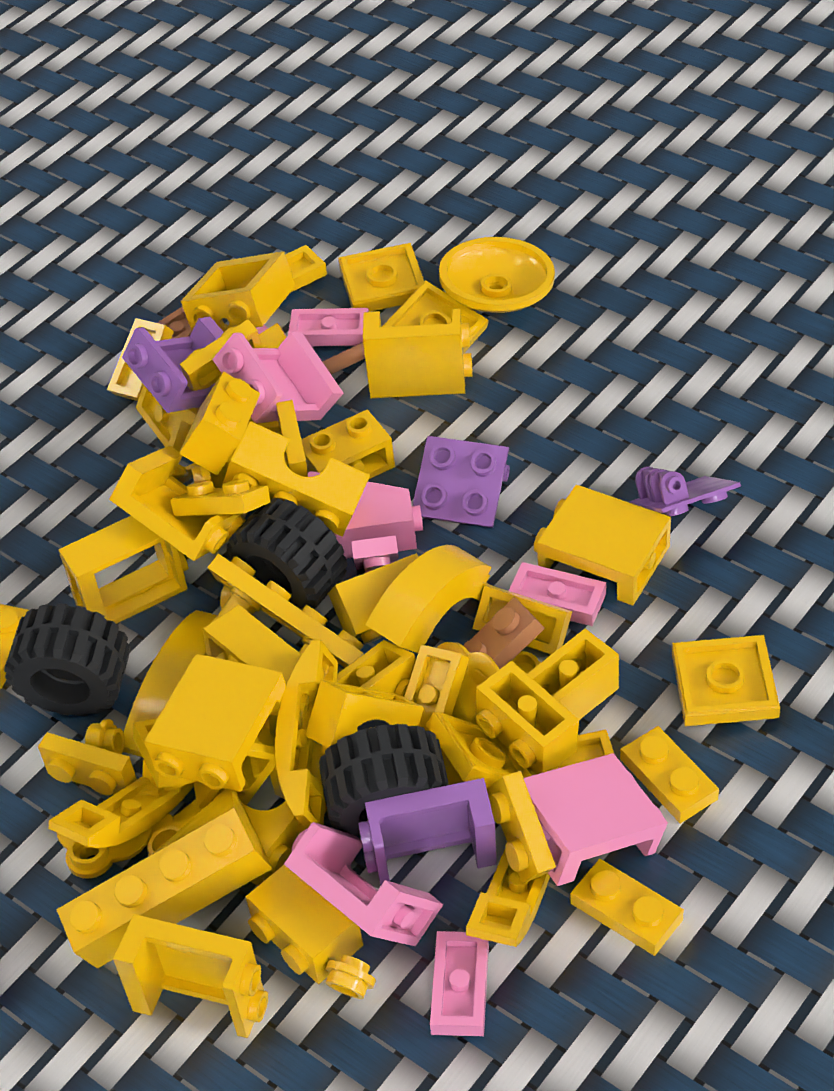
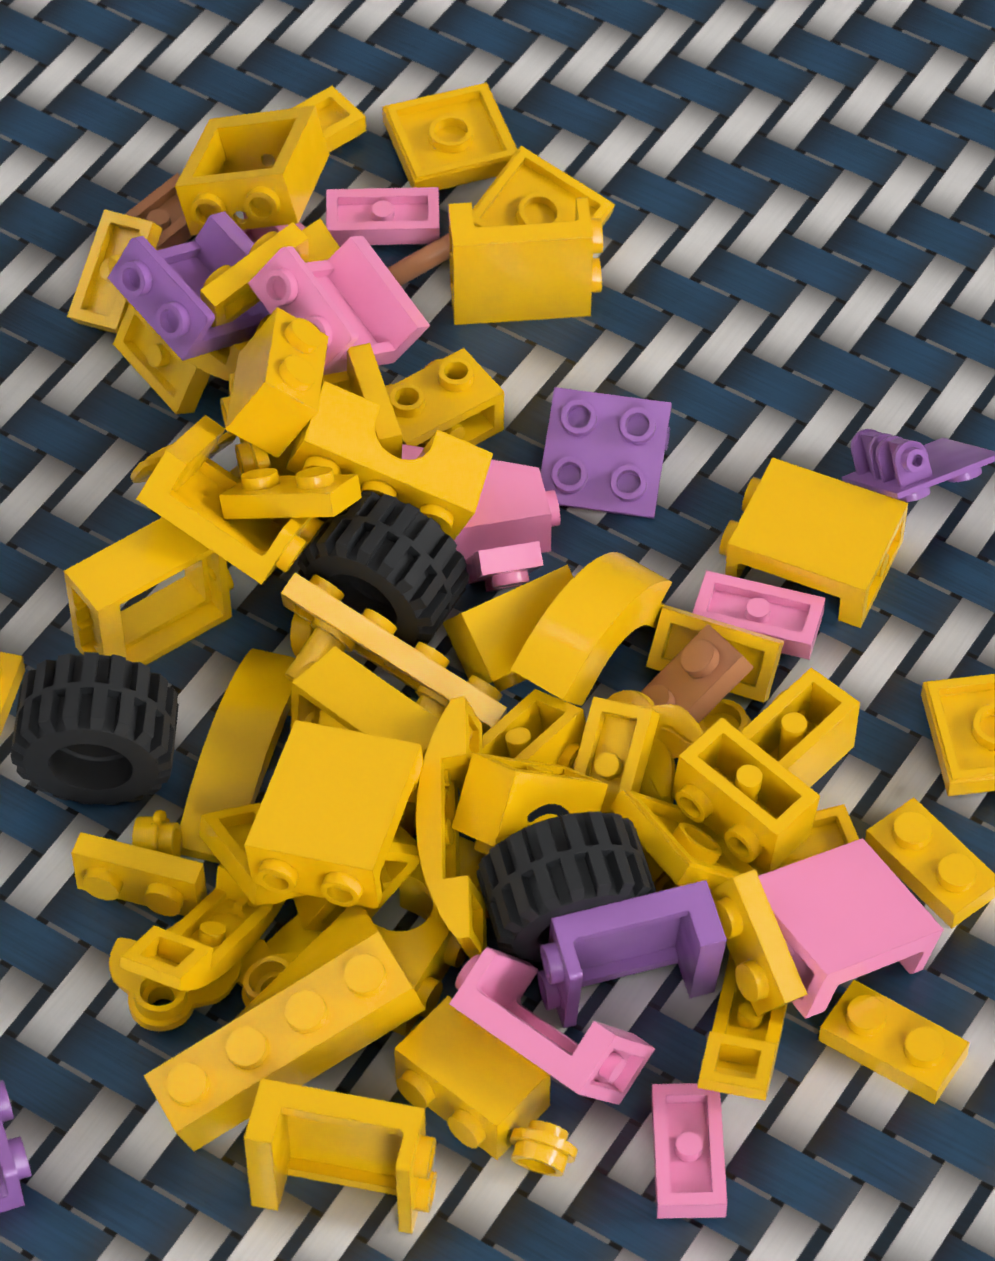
camera: 10 degrees left, 5 degrees up
yellow dish [439,237,555,313] -> none

